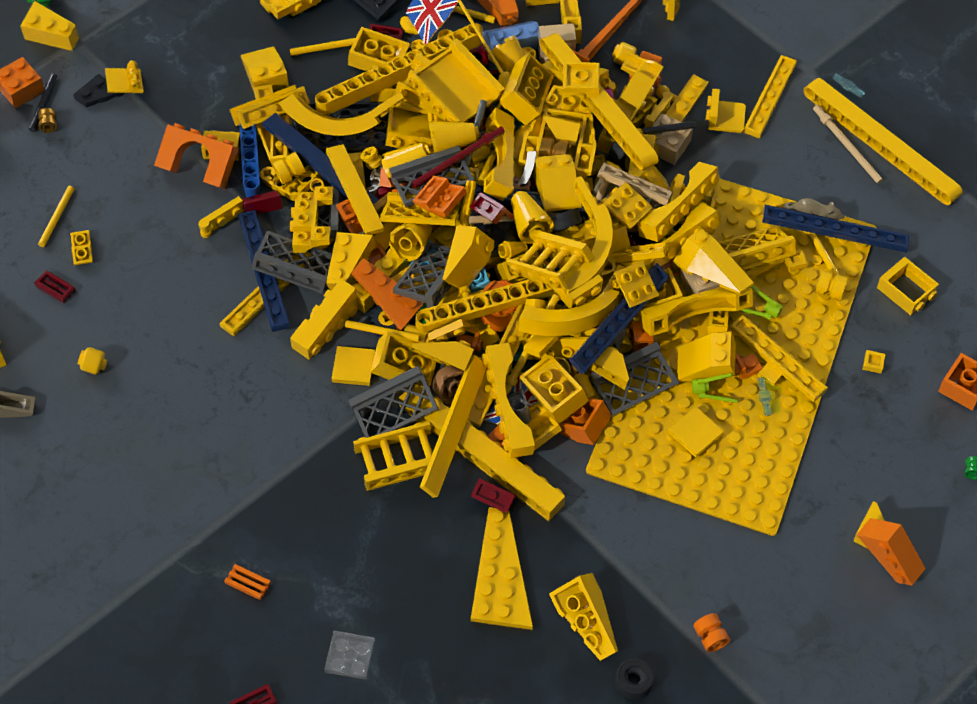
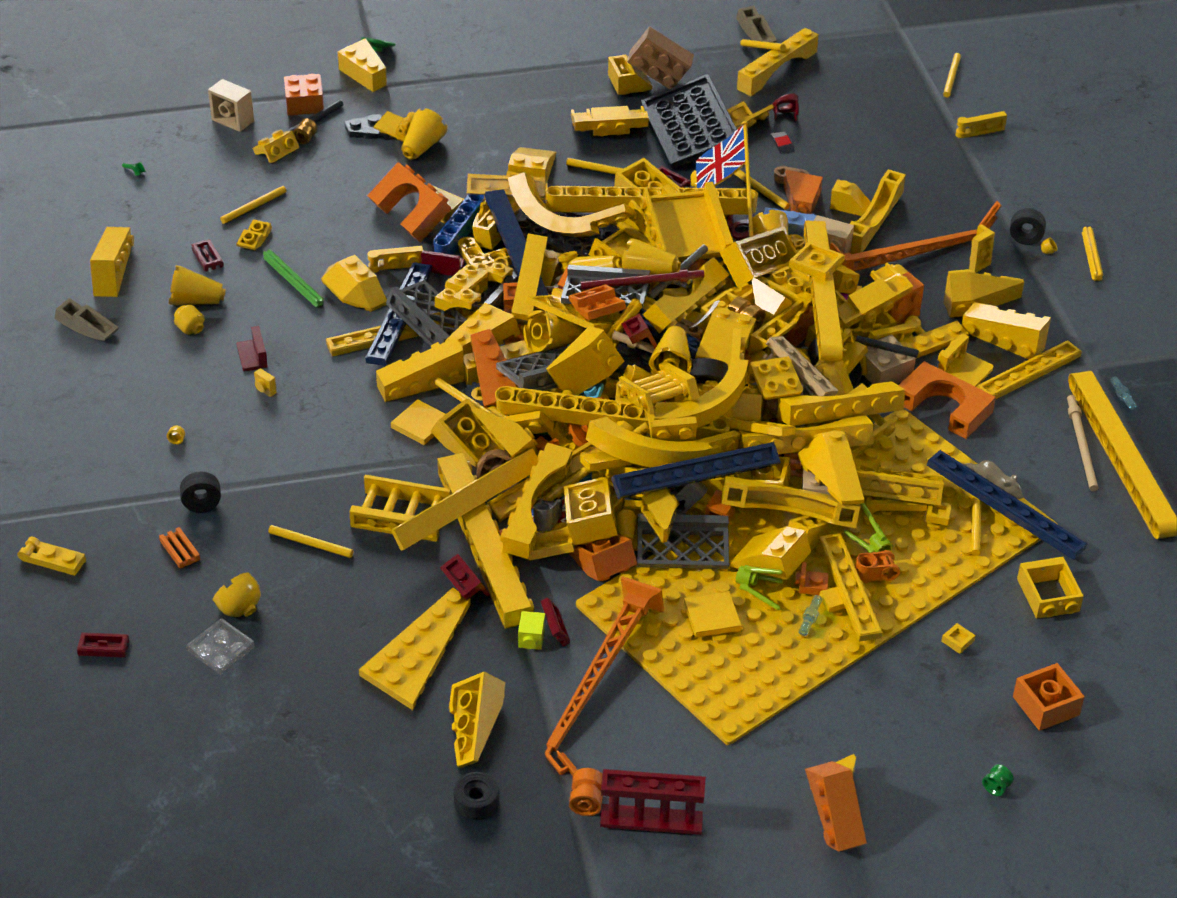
camera: 30 degrees right, 15 degrees down
yellow wheel [272,152,306,184] -> none
dark grey fence [348,366,439,437] -> none
yellow hinge [611,261,659,308] -> none
yellow wheel [815,270,848,301] -> none
none -> yellow plate [17,536,86,576]
none -> yellow hinge [167,425,185,444]
none -> yellow cone [169,265,226,305]
none -> black tyre [180,471,221,512]
none -> yellow cylinder [213,572,261,617]
none -> panel [236,326,268,371]
none -> yellow bracket [253,130,299,163]
none -> yellow plate [254,368,277,397]
none -> bright green axle [263,249,324,308]
none -> yellow bar [268,525,354,558]
none -> yellow wedge [321,255,387,312]
none -> yellow cone [401,108,447,159]
none -> neon yellow brick [518,611,545,650]
none -> dark red tile [540,598,570,647]
none -> orange piece [545,576,664,776]
none -> dark red fence [600,769,706,835]
none -> orange piece [855,550,900,583]
none -> orange arch [899,361,996,439]
none -> yellow wedge [943,269,1024,318]
none -> yellow wedge [962,302,1051,359]

